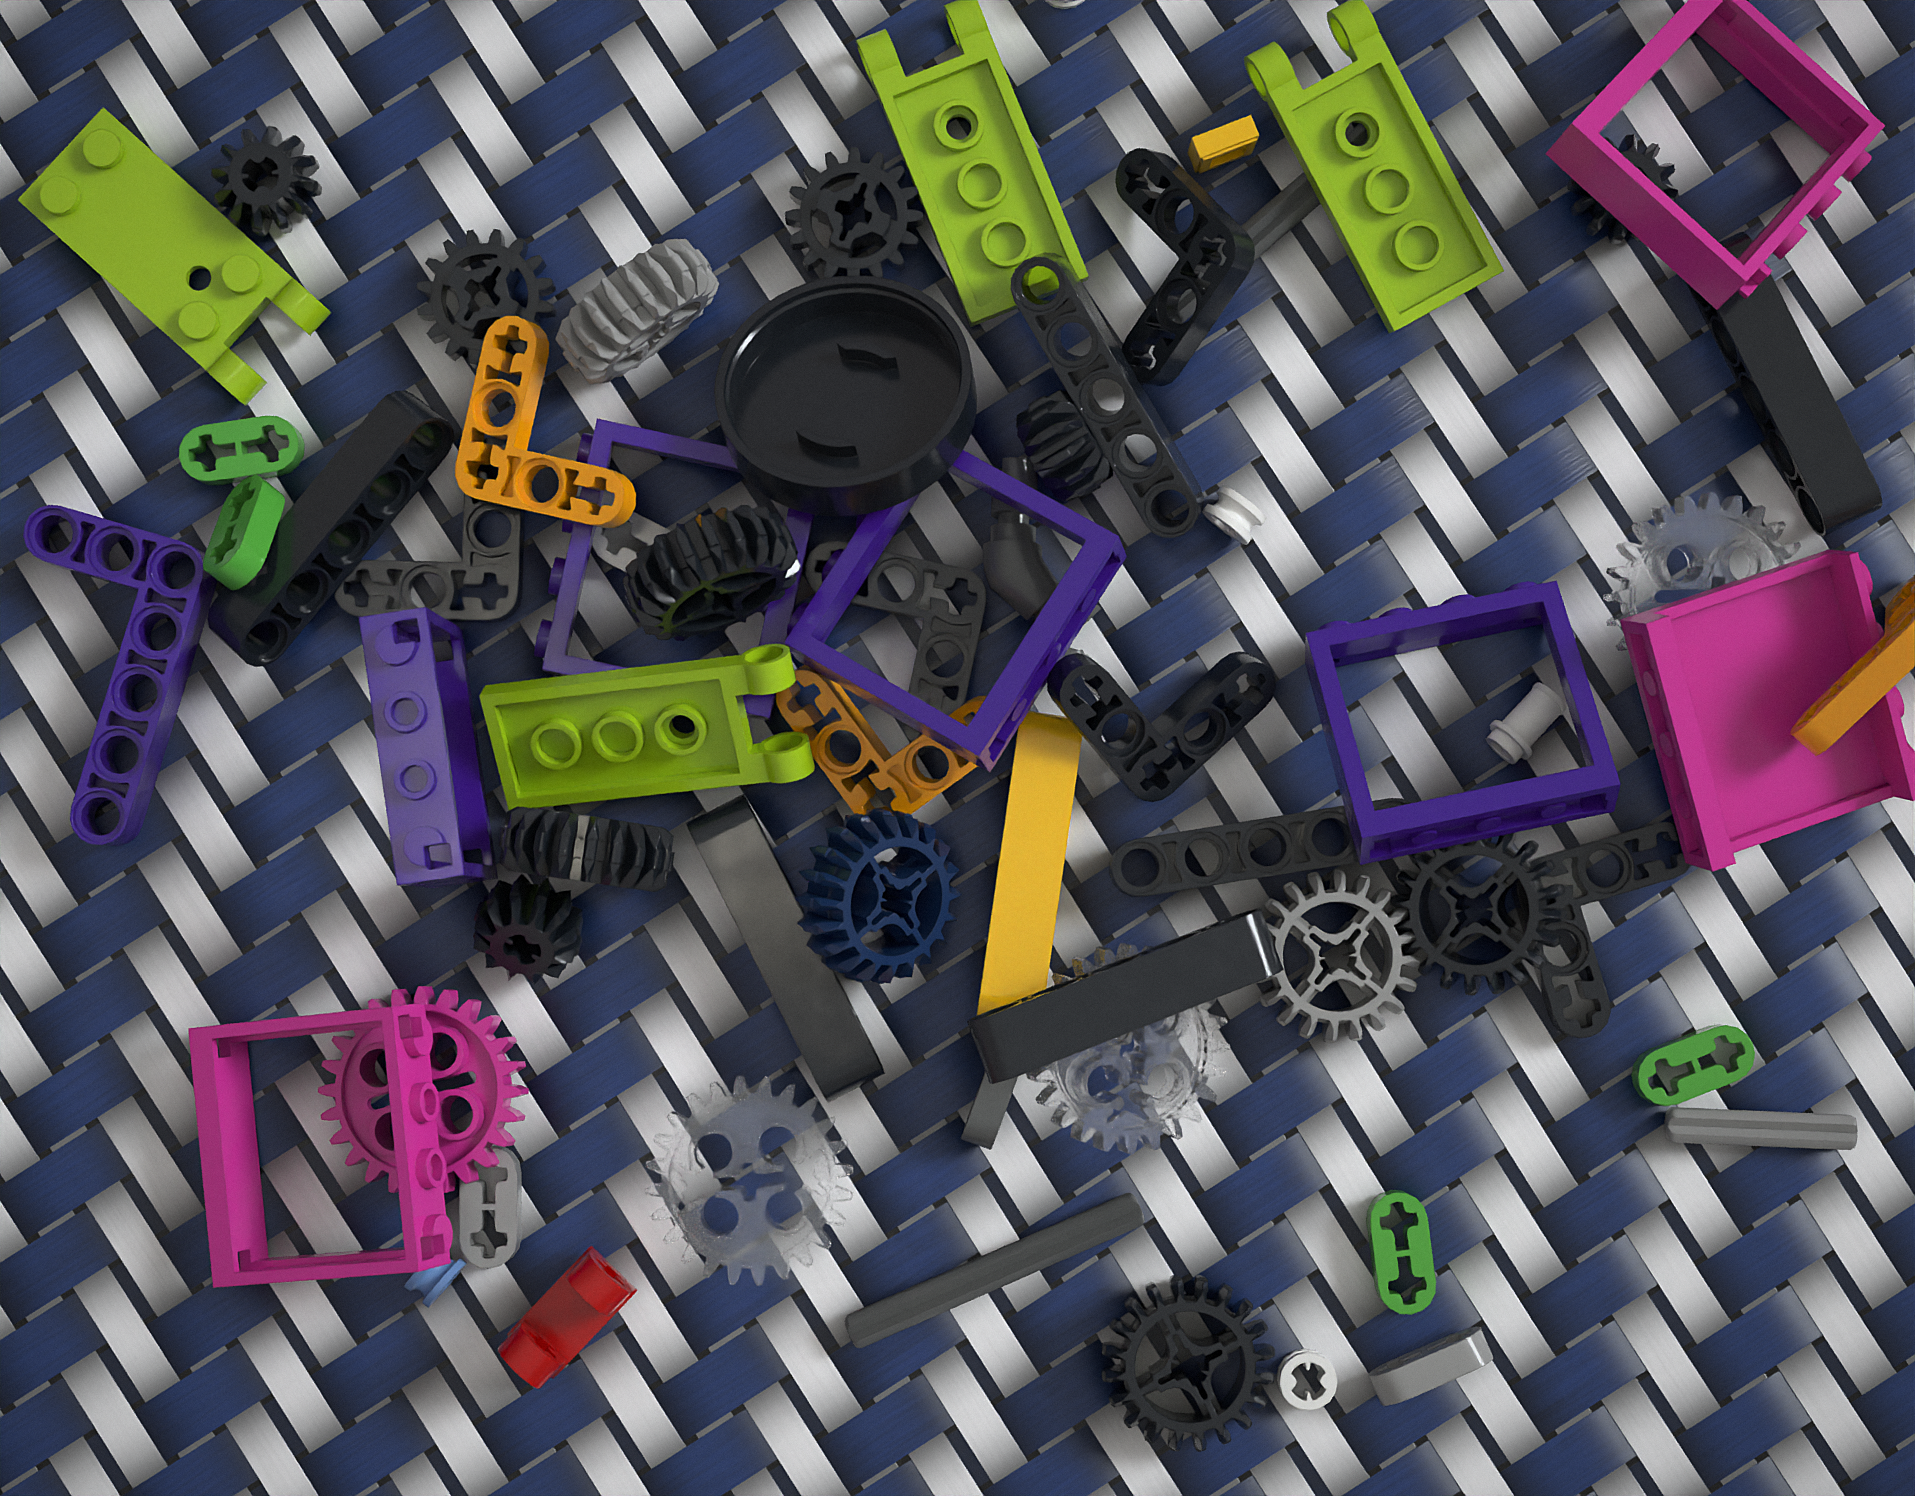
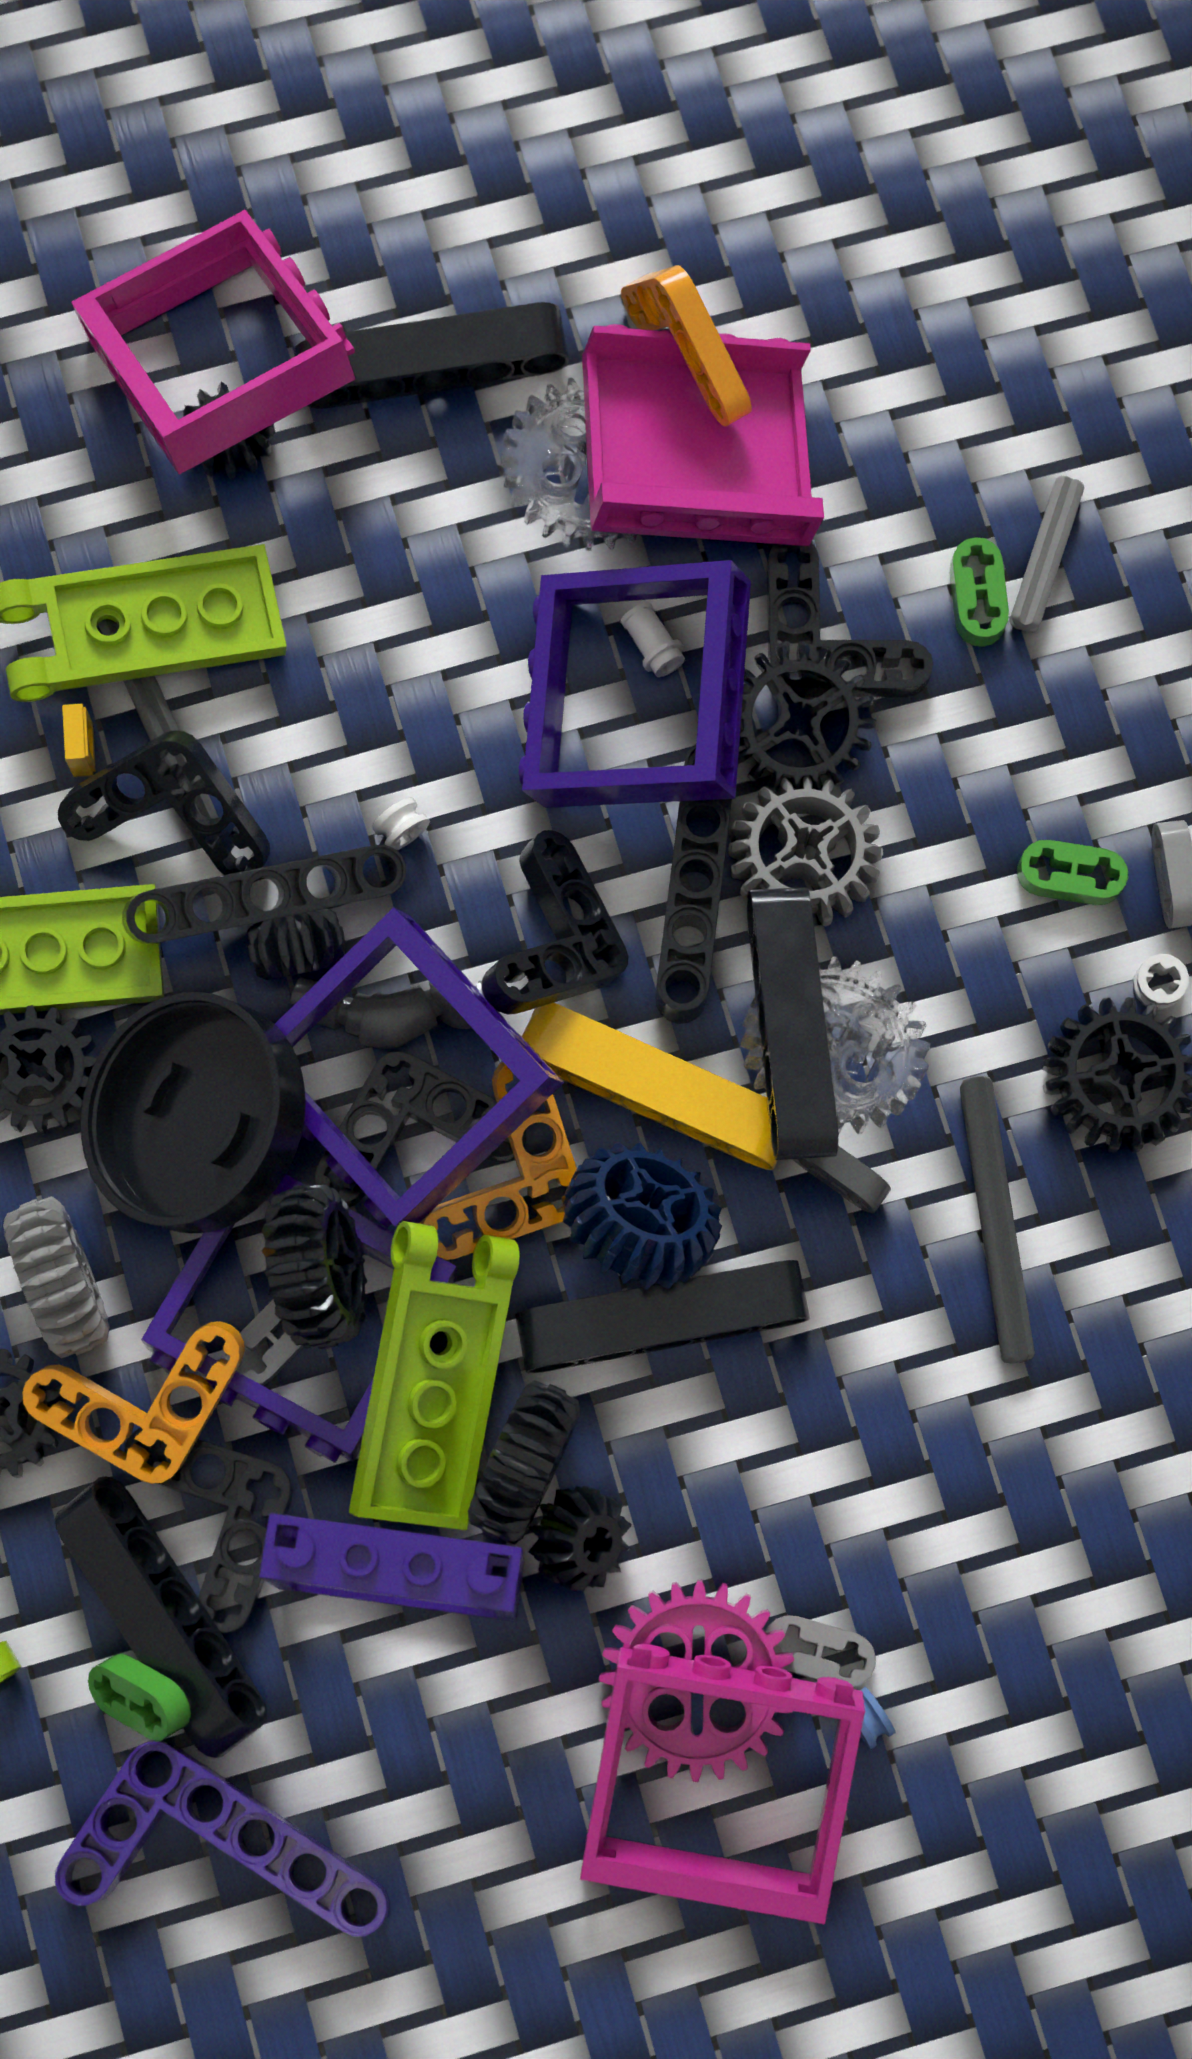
camera: 75 degrees left, 10 degrees down
bright green beam [179,416,305,485] -> none
red piece [498,1245,637,1389] -> none
clear gear [645,1075,854,1286] -> none

